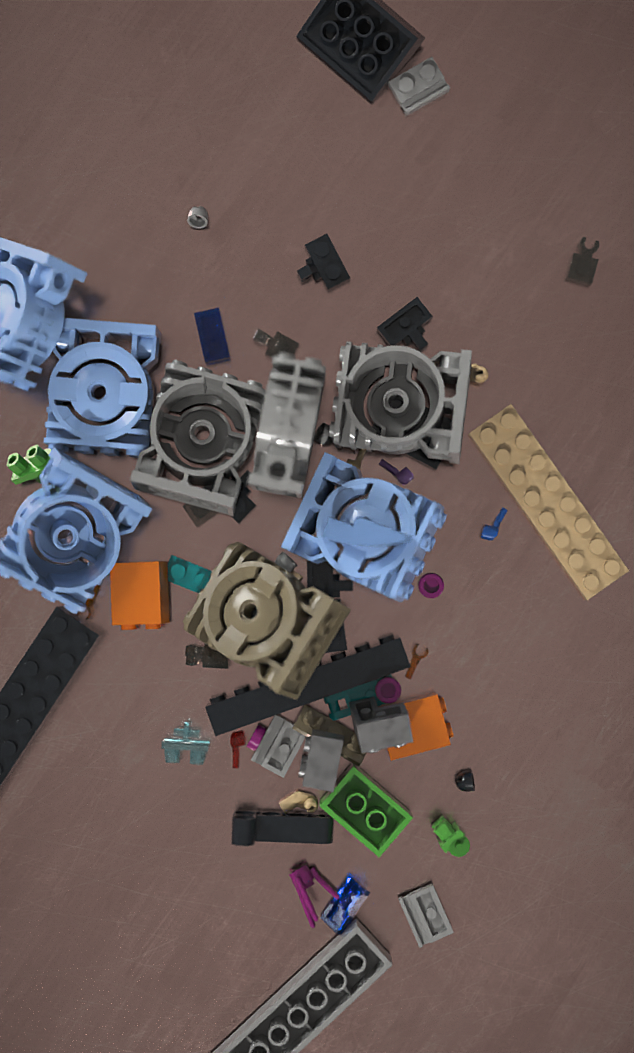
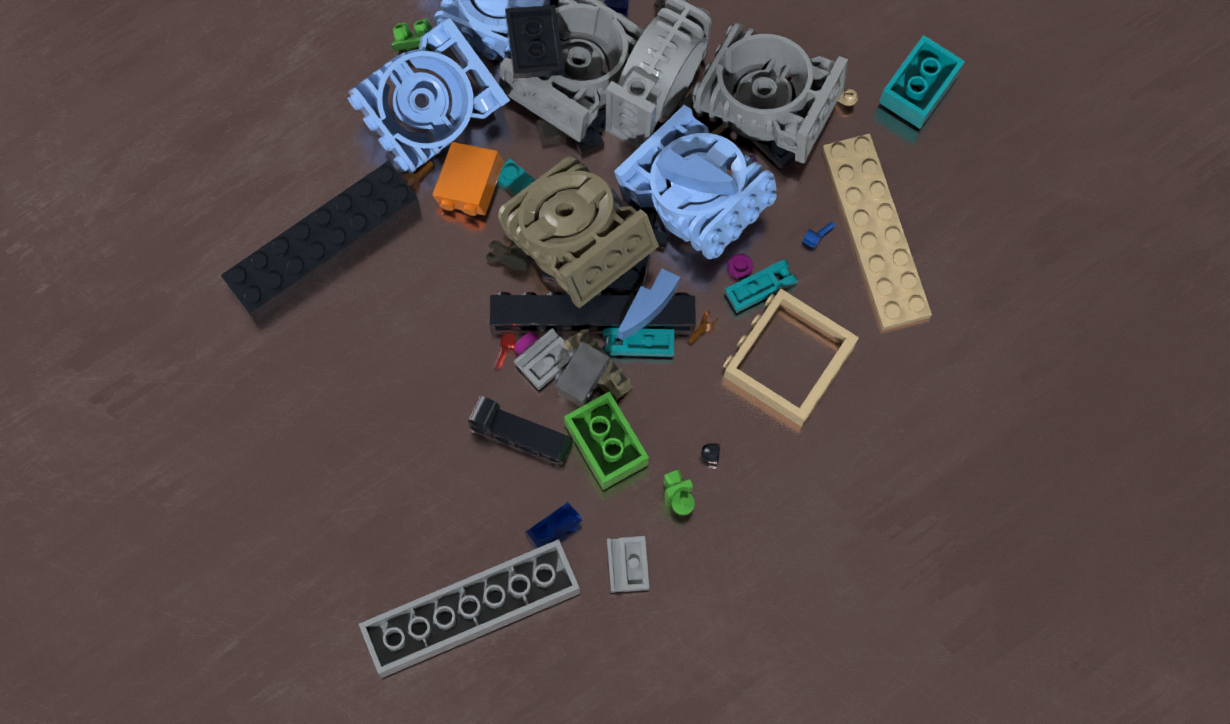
camera: 15 degrees right, 15 degrees down
clear light blue hips [161,722,210,765] -> none
tan arm [279,791,318,814] -> none
magenta plant [289,864,340,928] -> none
flat silver brick [349,697,413,753] -> none
magenta tile [375,677,401,703] -> none
black hinge [377,297,433,352] -> none
orange brick [378,692,454,761] -> none
clear smoke plate [566,237,599,286] -> none
none -> black plate [505,5,565,79]
none -> medium blue slope [618,269,680,340]
none -> tan window [723,289,859,427]
none -> teal plate [724,259,798,313]
none -> teal brick [879,35,965,129]

